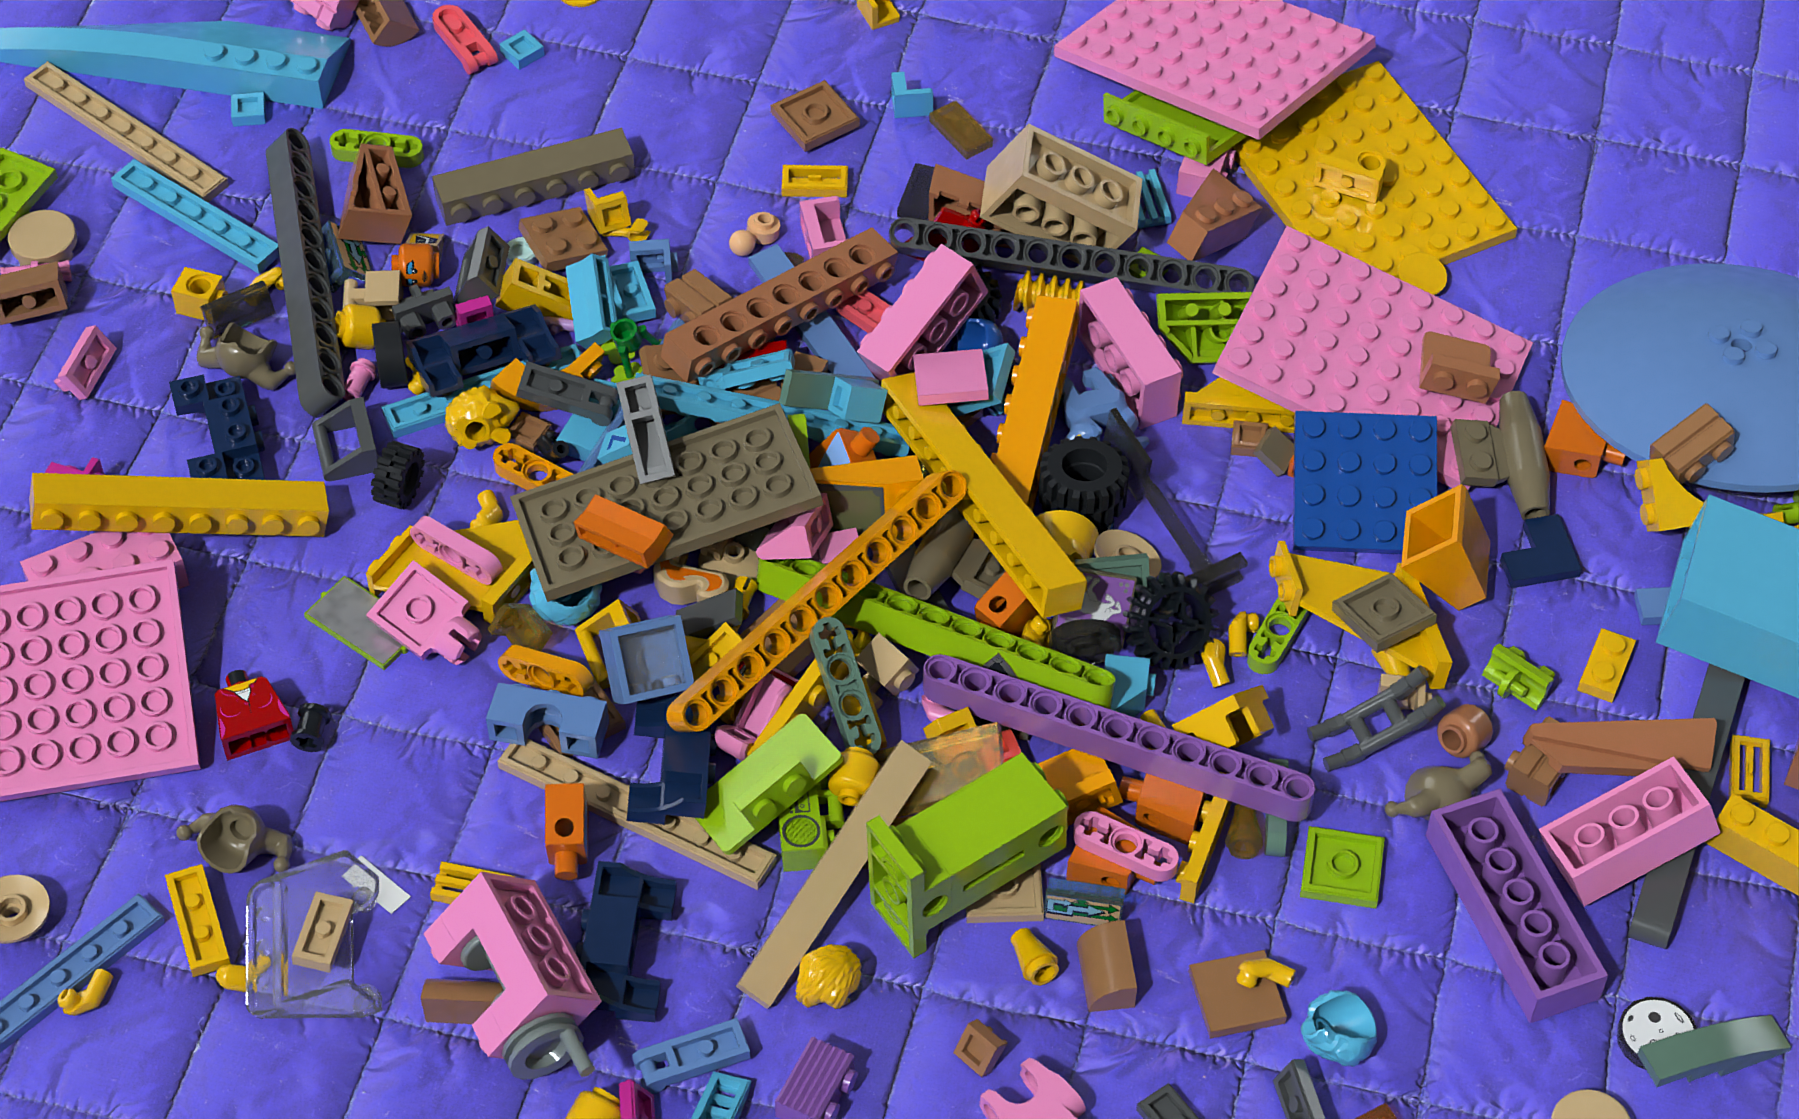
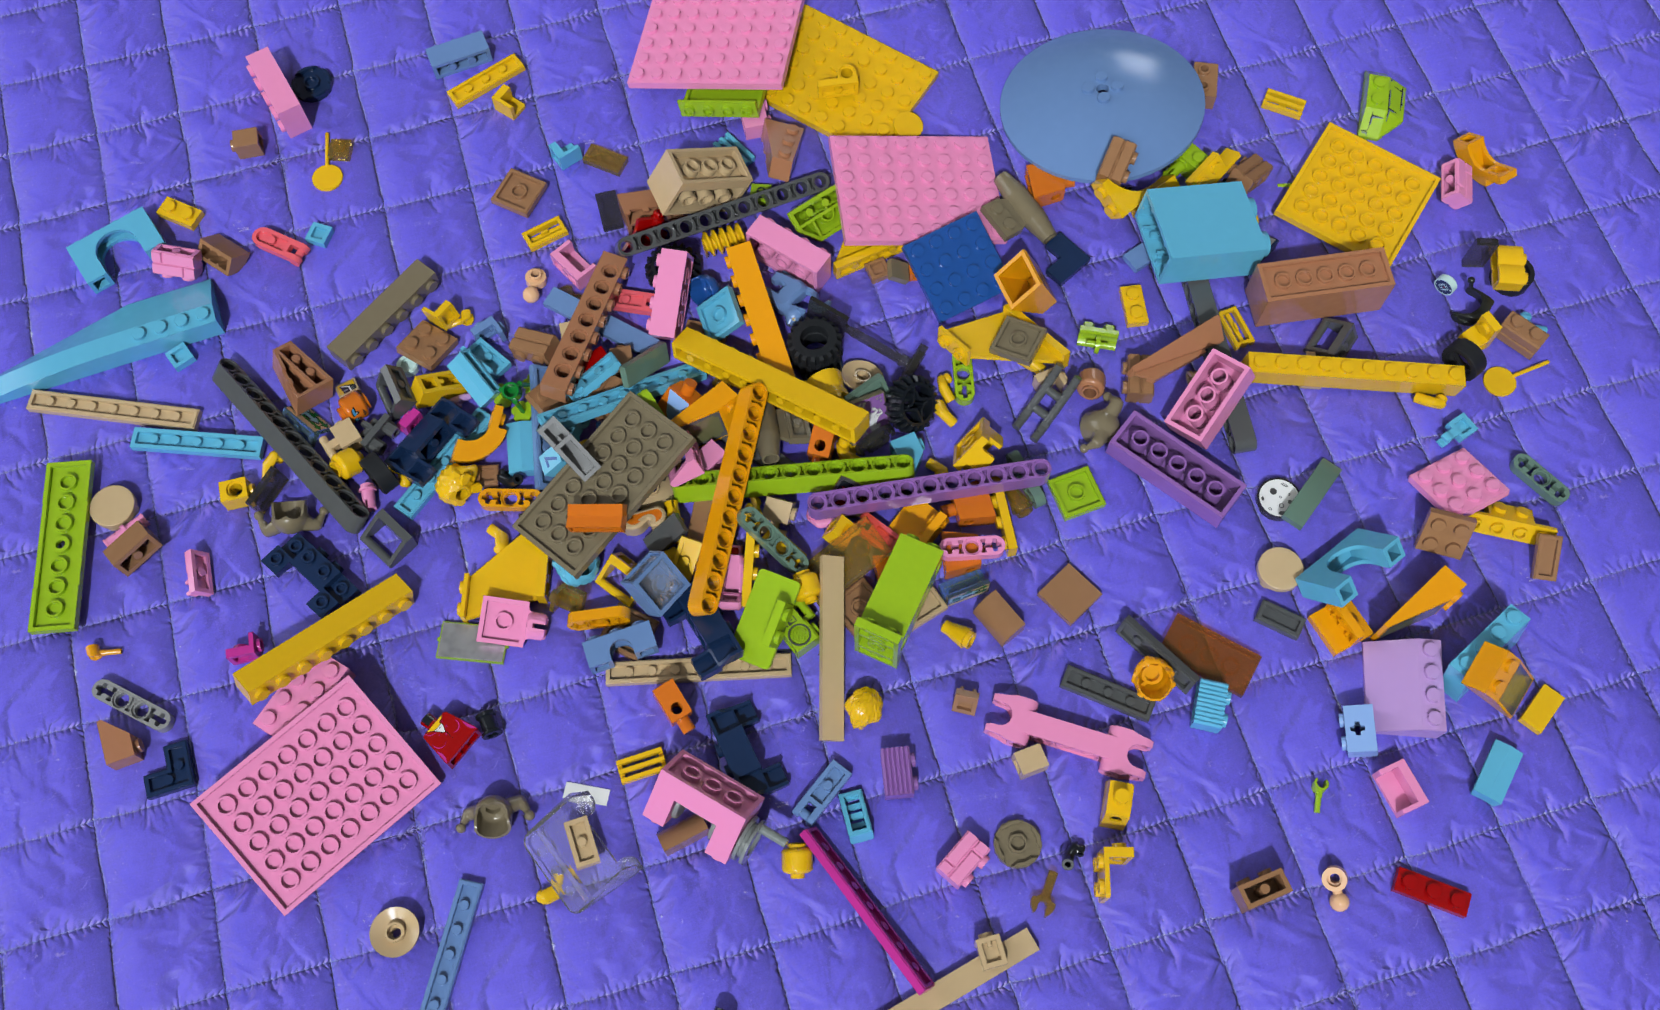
camera: 30 degrees left, 15 degrees up
yellow arm [57,969,113,1016] -> none
yellow plate [165,864,231,977] -> none
lime beam [329,129,424,168] -> none
black tyre [371,441,425,510] -> none
bright pink beam [410,516,503,585] -> none
dark grey plate [516,361,619,426] -> none
medium azure panel [828,377,888,423] -> none
bright pink tile [913,349,989,406] -> none
yellow arm [1236,958,1296,988] -> none
medium azure hair [1300,990,1377,1067] -> none
nougat bracket [1419,331,1500,404] -> none

